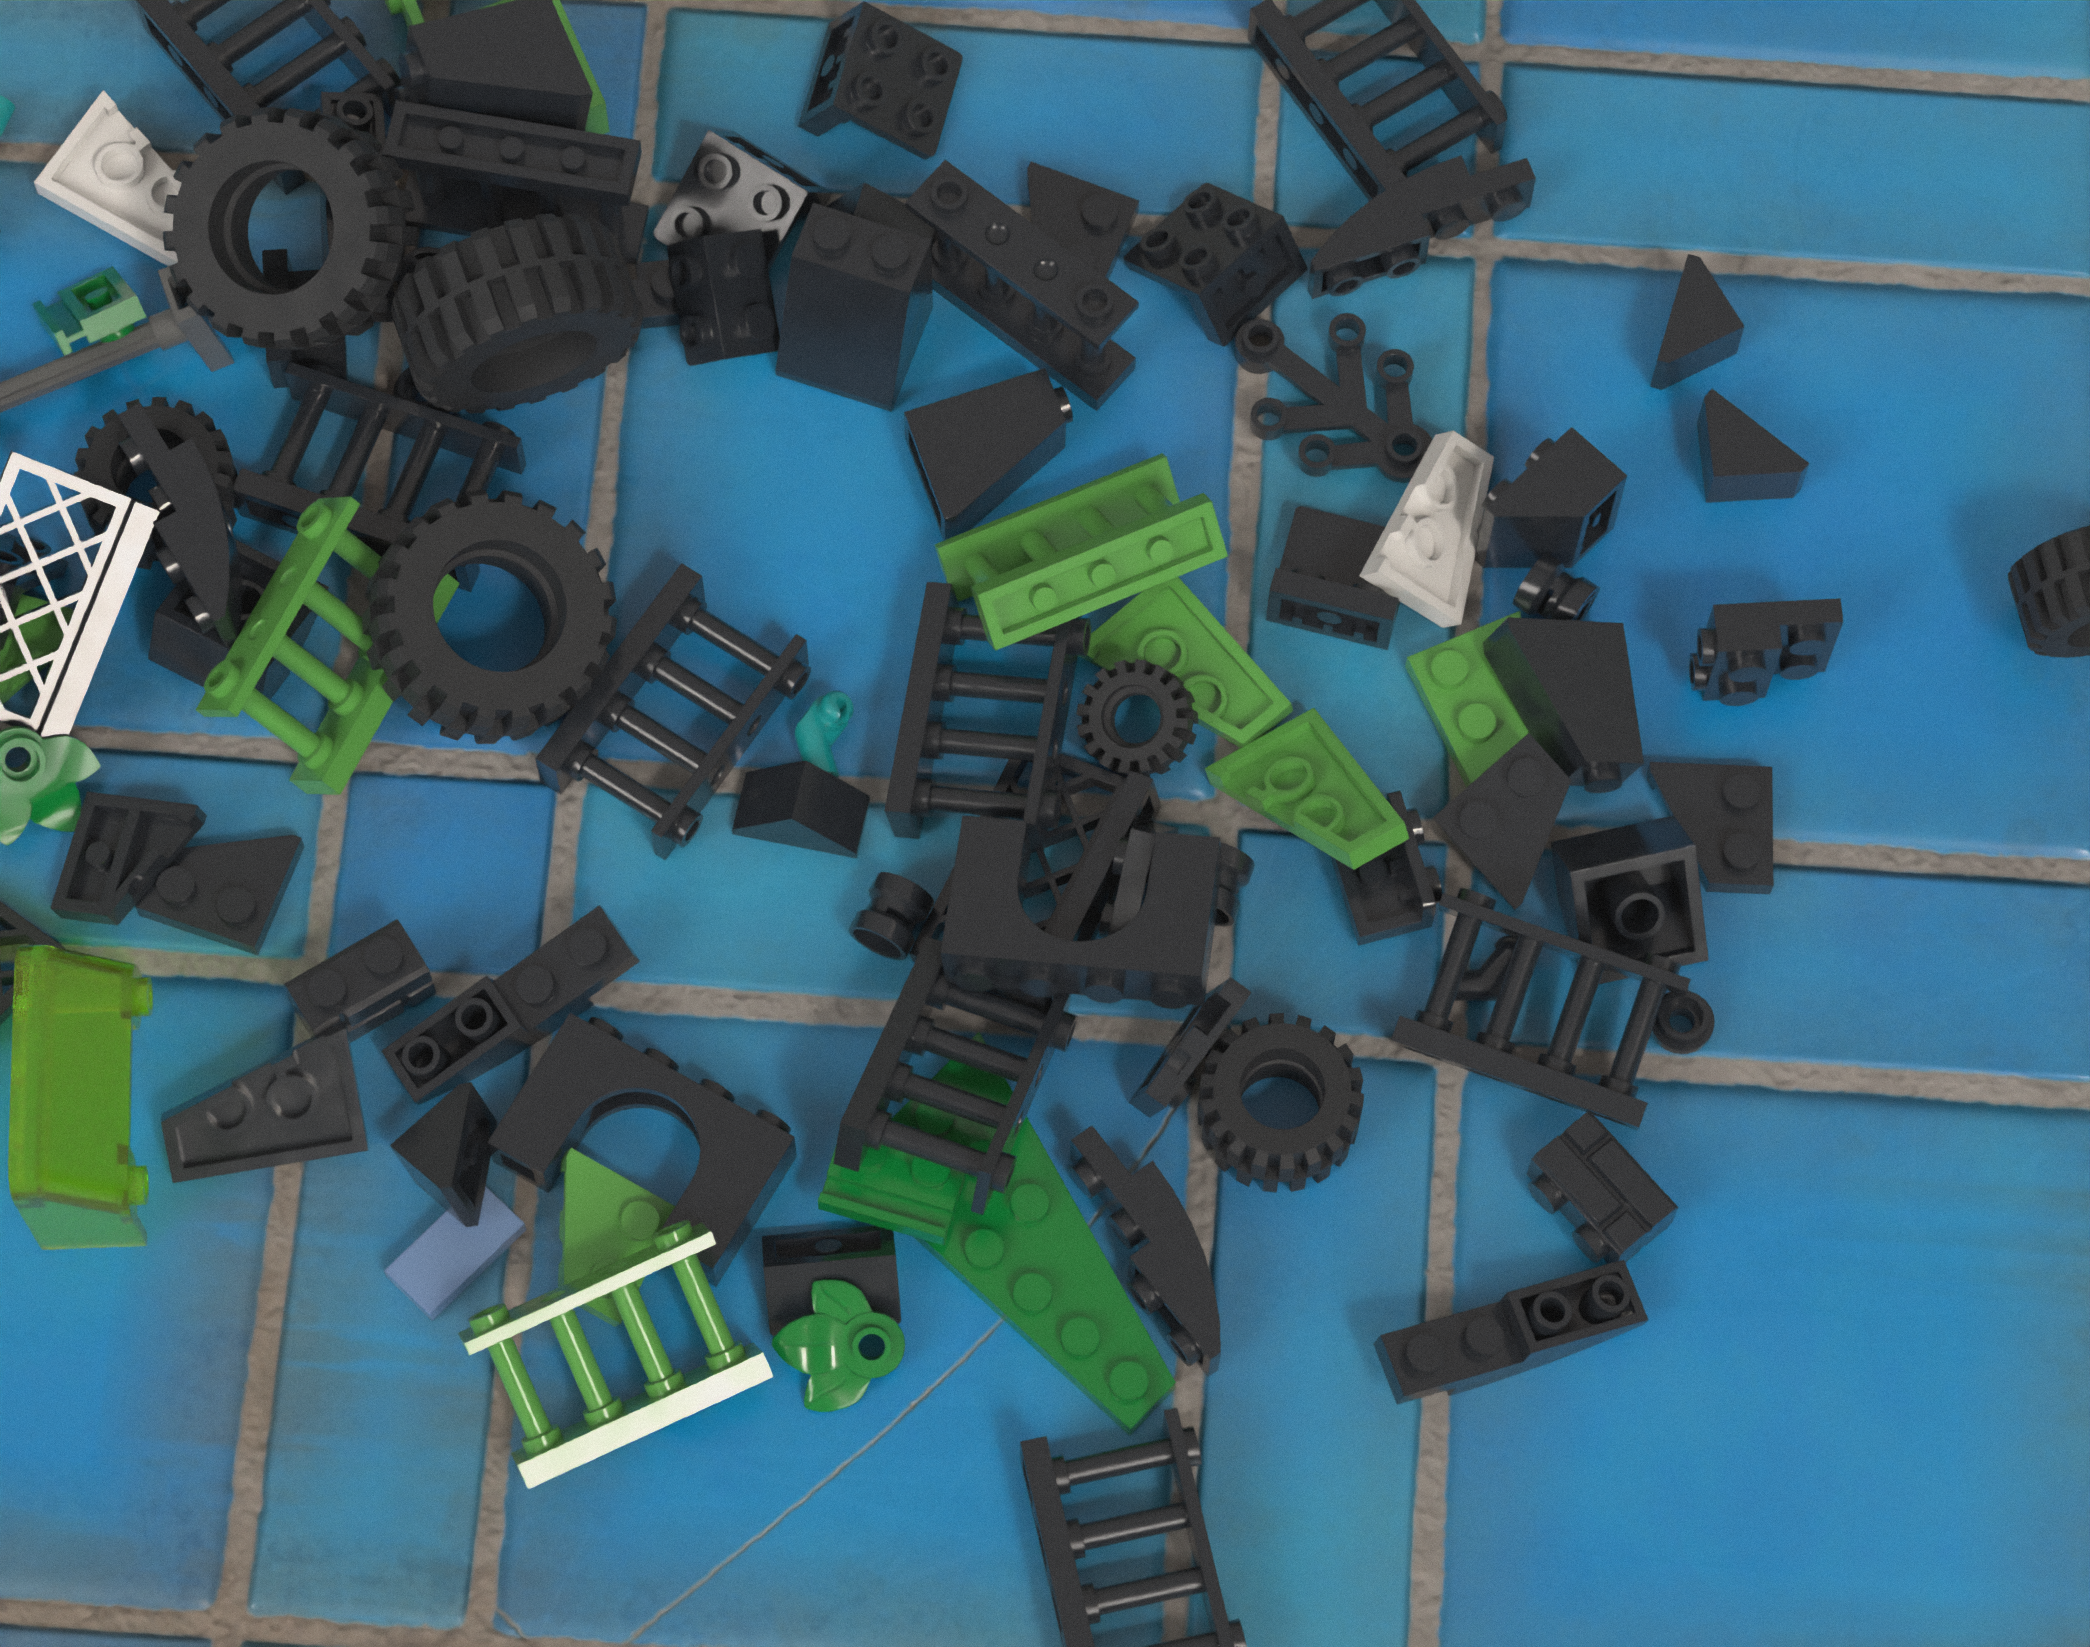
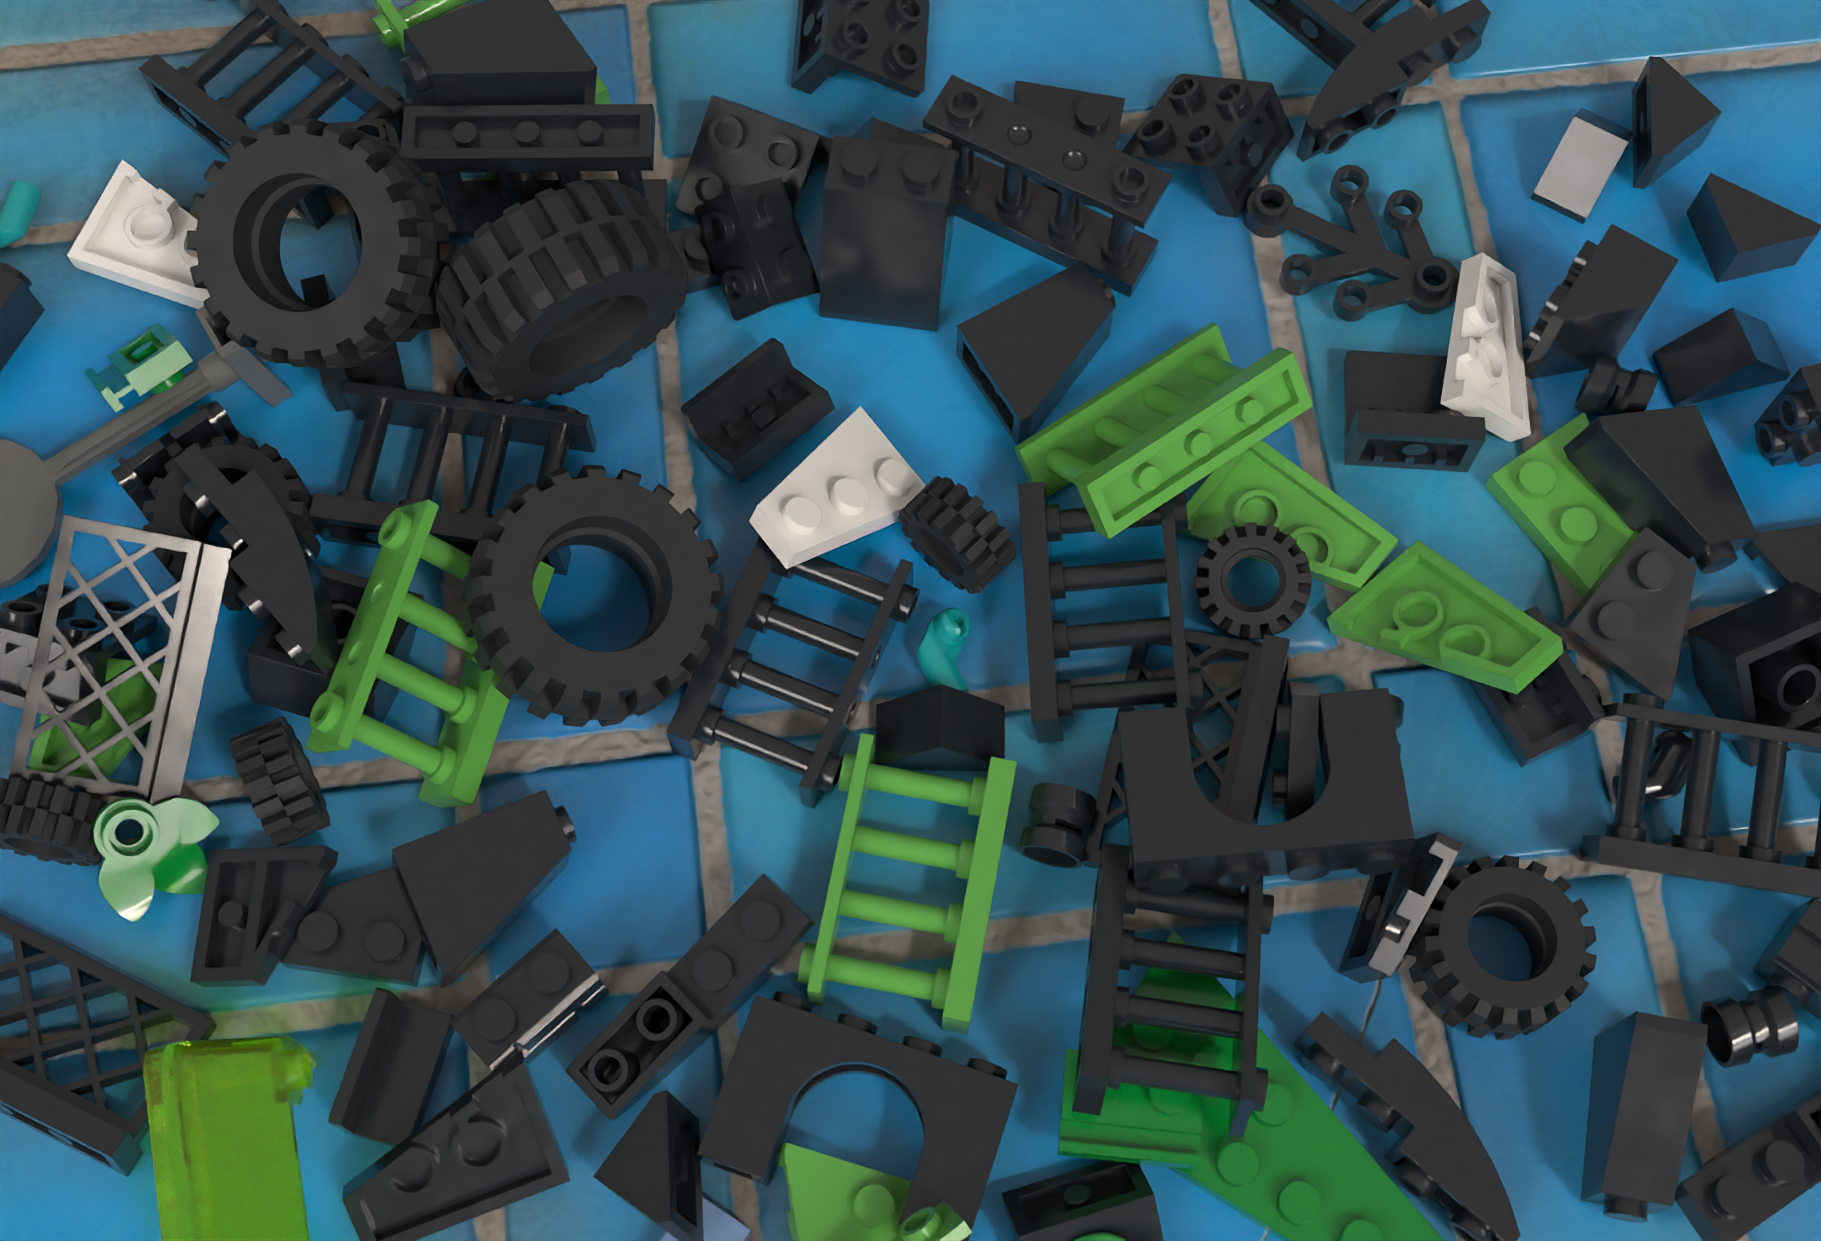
camera: 10 degrees left, 0 degrees up
none -> black hinge [111,401,243,513]
none -> black tyre [230,717,330,847]
none -> black panel [328,987,455,1147]
none -> black slope [392,790,577,988]
none -> black bracket [681,338,835,482]
none -> white wing [749,406,926,569]
none -> bright green fence [798,733,1017,1034]
none -> black tyre [898,476,1016,594]
none -> slope [1530,107,1634,224]
none -> black slope [1581,1011,1708,1222]
none -> black slope [1652,307,1791,407]
none -> black wheel [1700,986,1799,1068]

